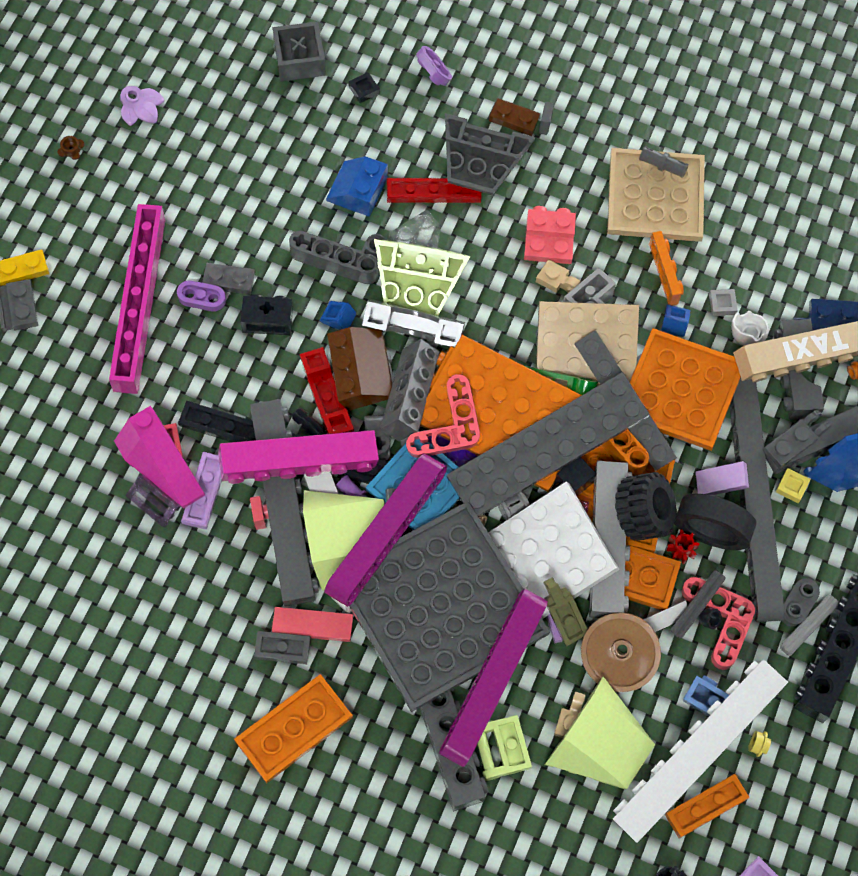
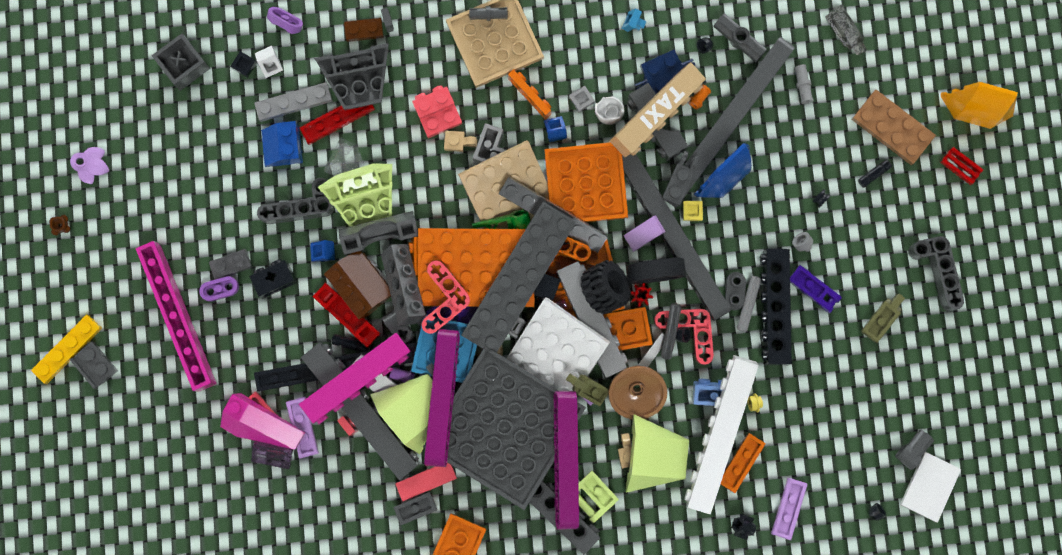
camera: 25 degrees left, 15 degrees up
none -> light grey plate [254,82,333,122]
none -> white brick [255,46,283,78]
none -> dark azure tile [621,8,646,32]

